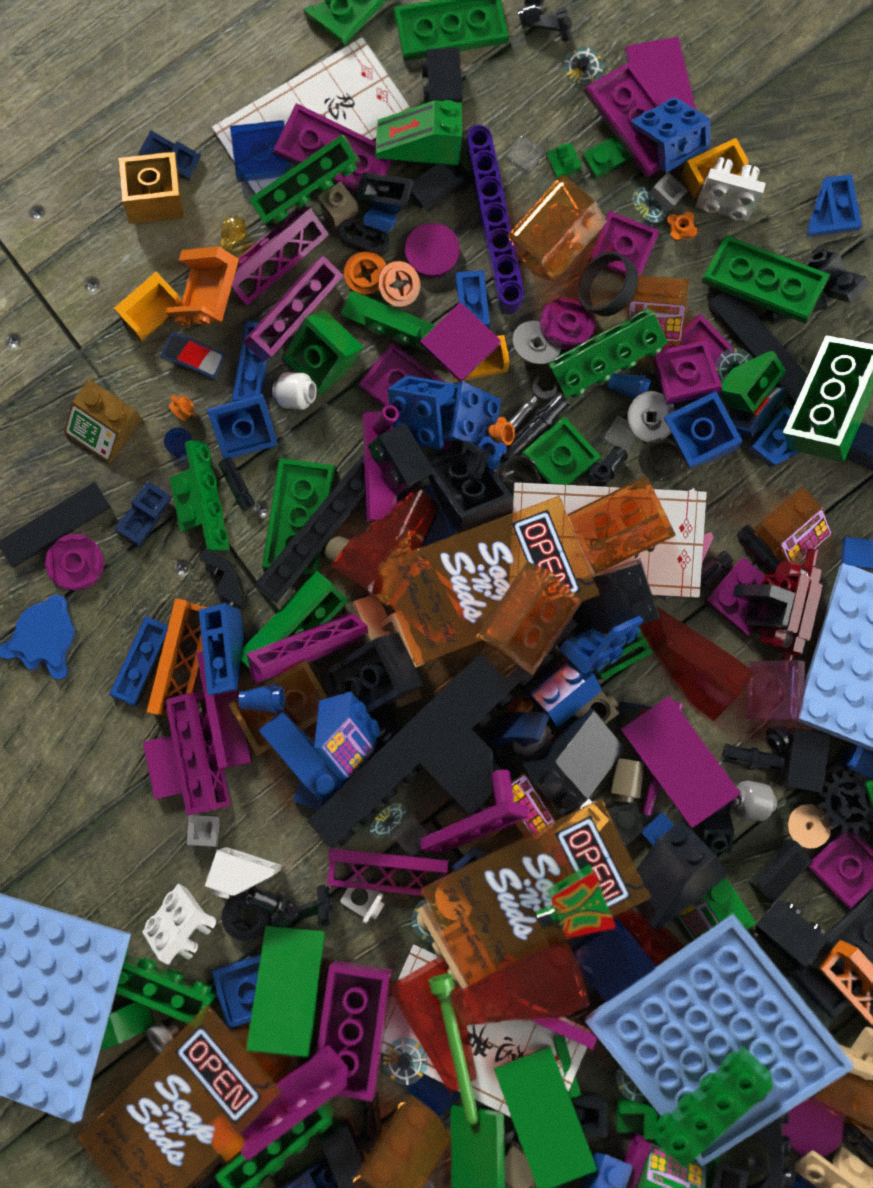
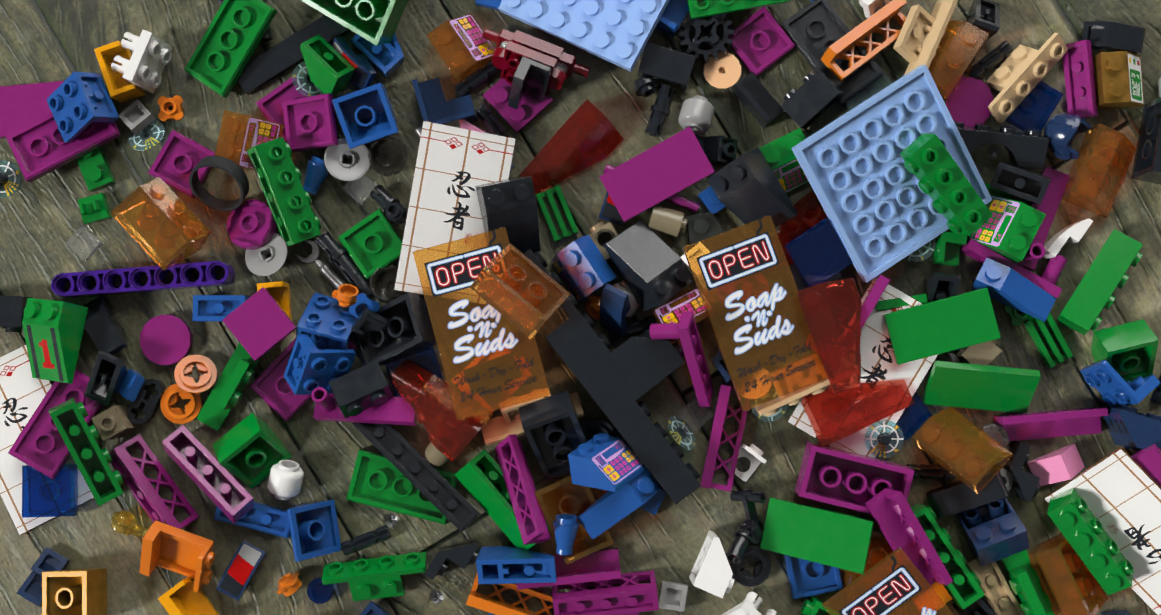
camera: 80 degrees left, 5 degrees up
bright green piece [429,974,478,1124] -> none
torso [536,865,615,938] -> none
blue bracket [559,616,644,674] -> none
clear orange slope [567,476,676,574] -> none
clear pink tile [747,661,805,721] -> none
none -> dark blue panel [412,77,478,127]

